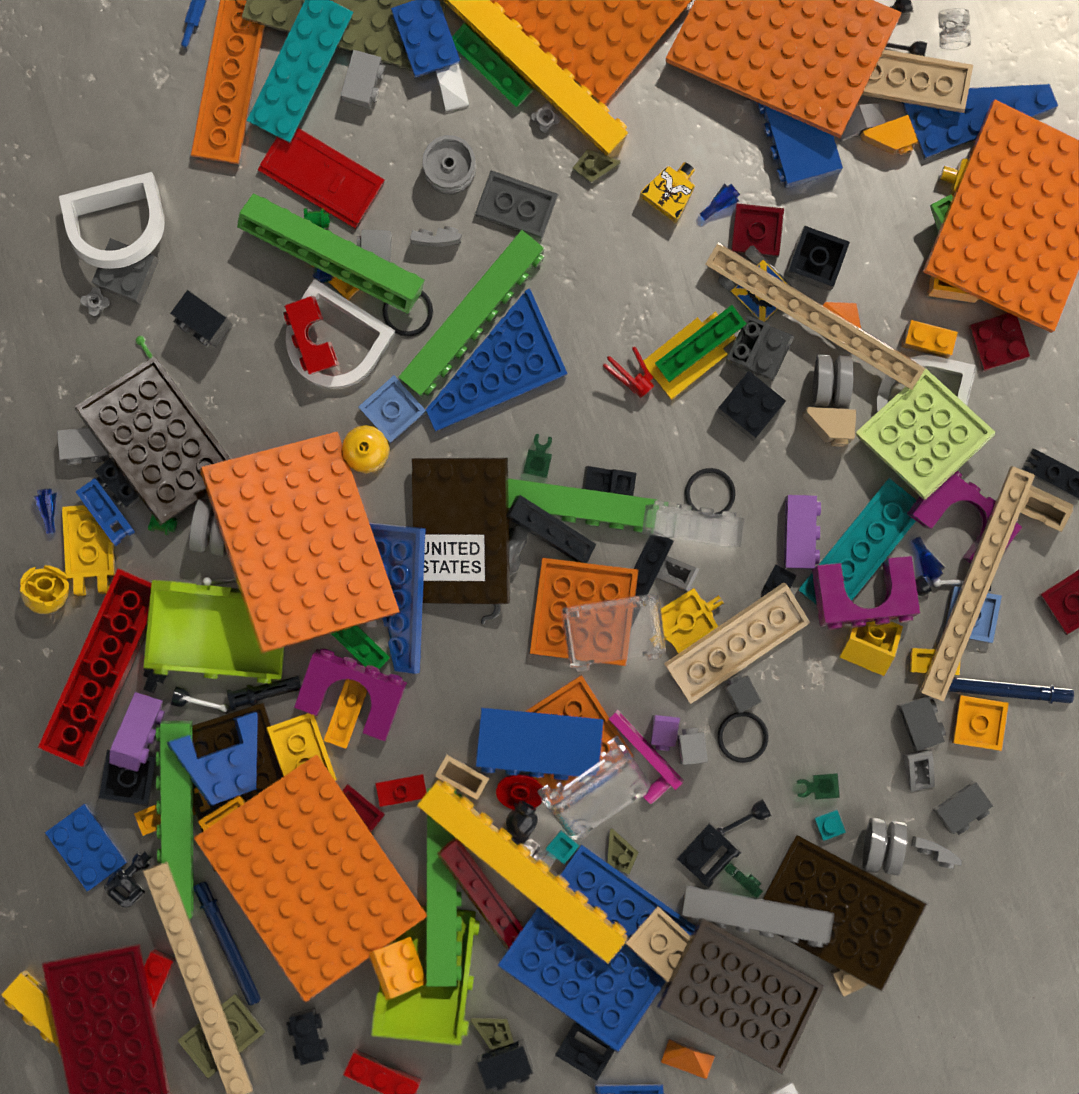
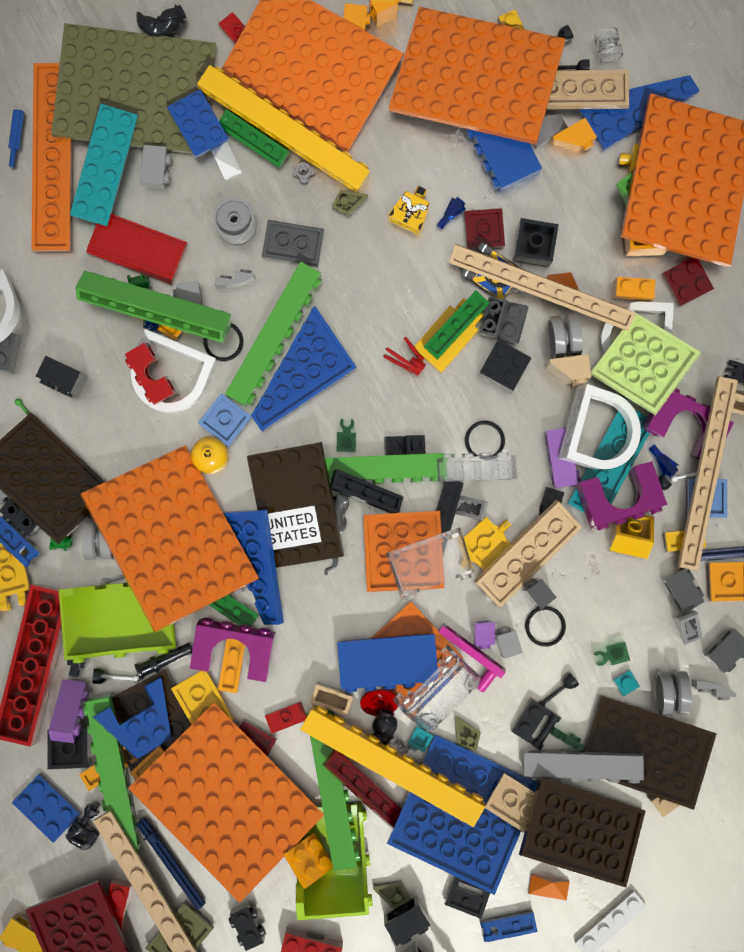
camera: 10 degrees left, 0 degrees up
none -> white window [558,384,641,469]

